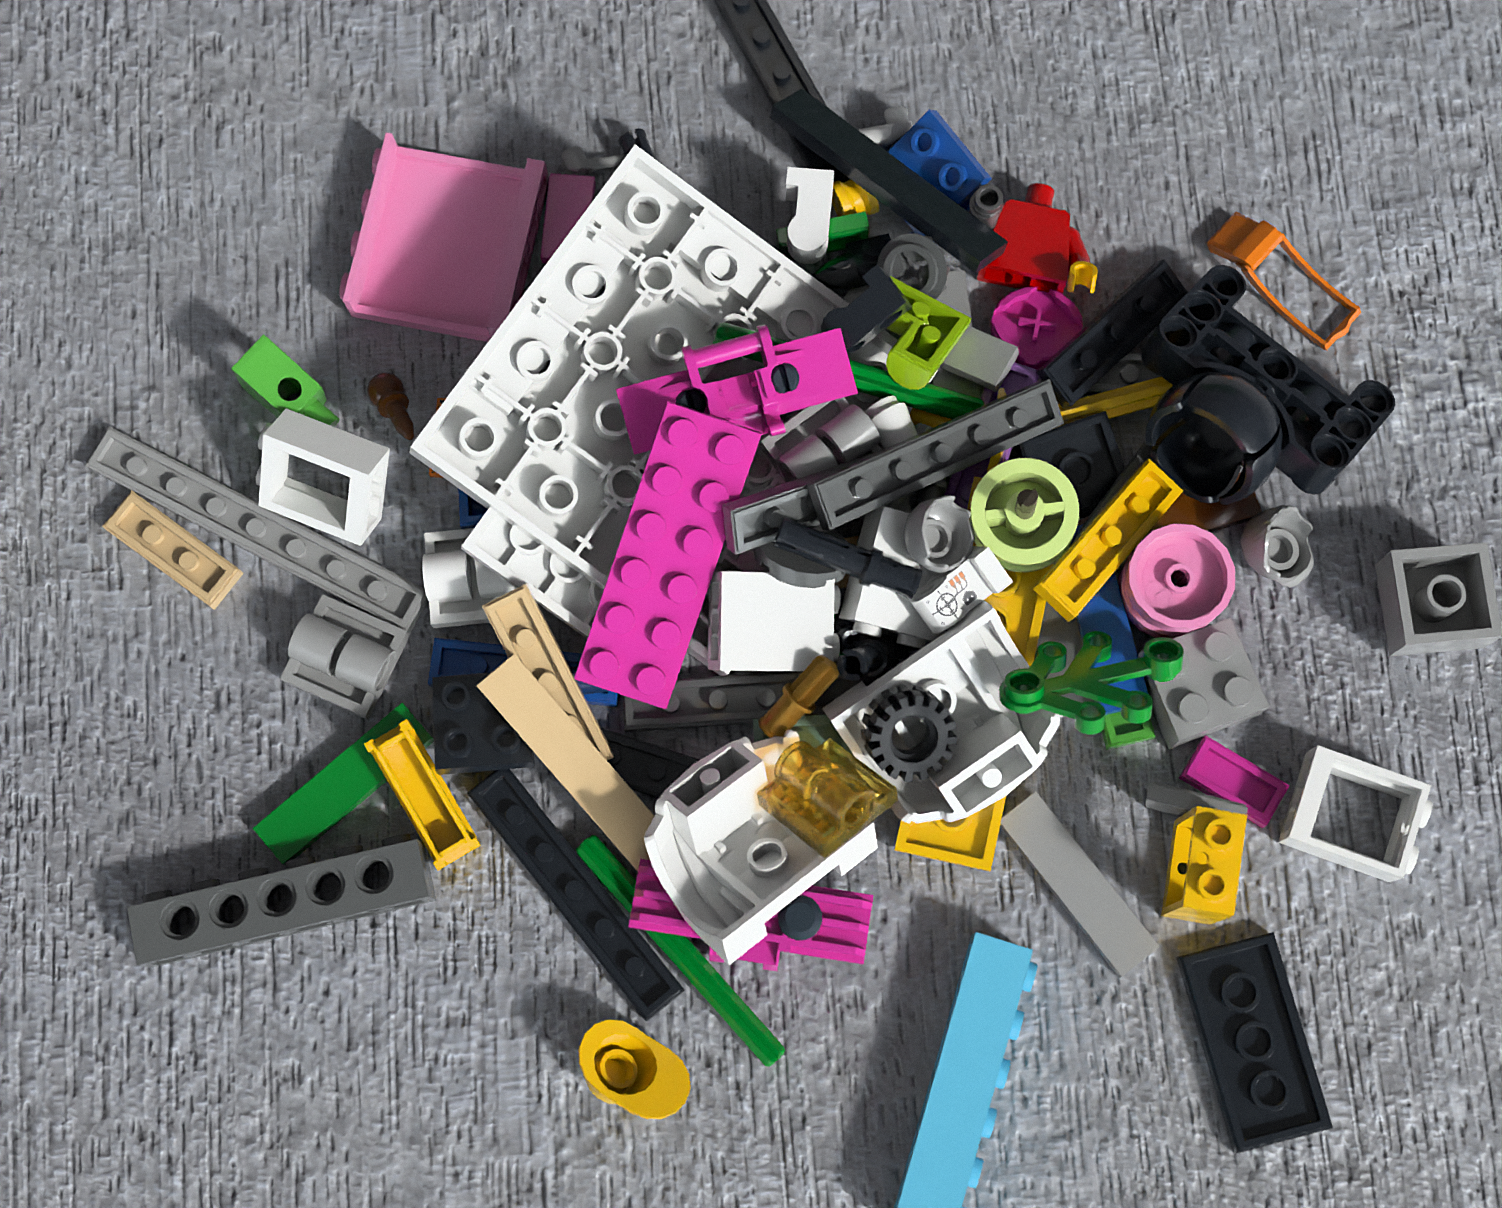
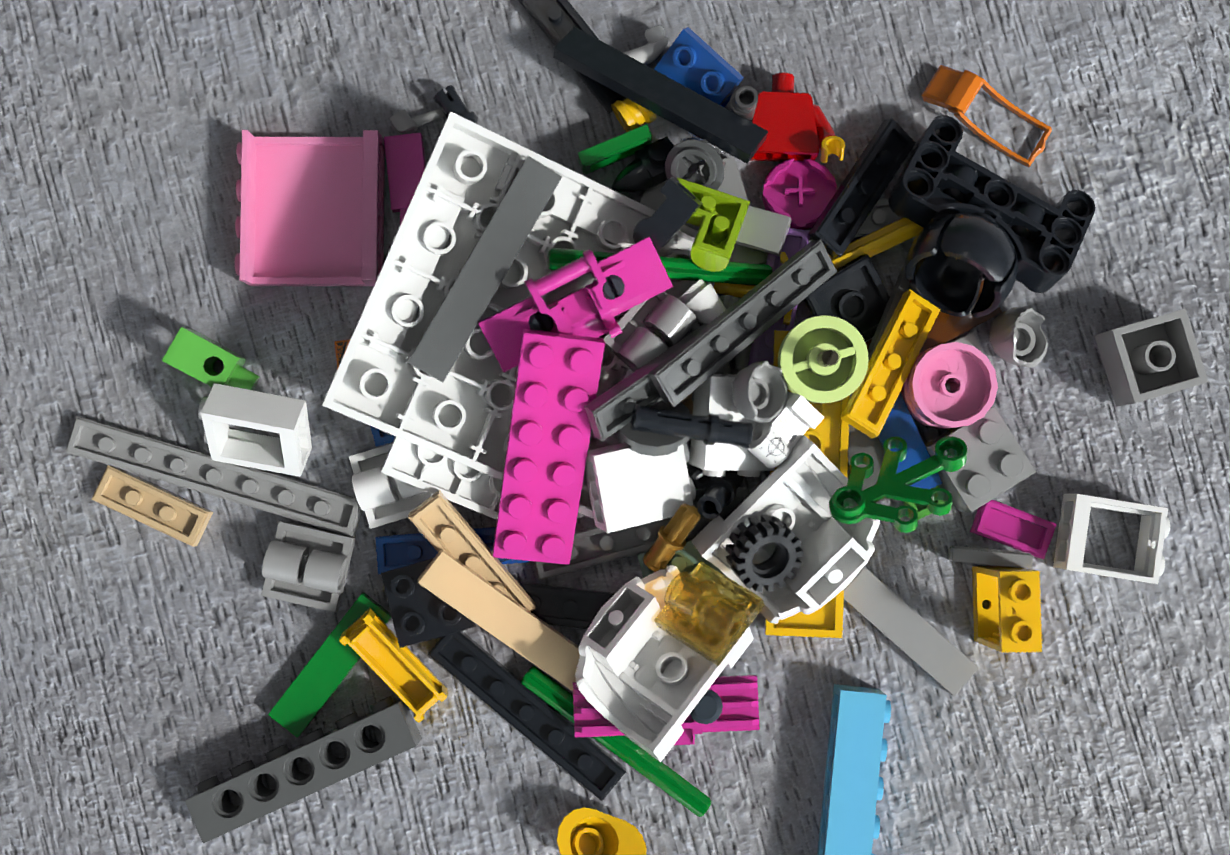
camera: 15 degrees left, 10 degrees up
reddish brown bar [367,372,414,441] -> none
white leg [786,167,834,264] -> none
black tile [1176,932,1333,1153] -> none
none -> dark grey tile [407,156,562,383]

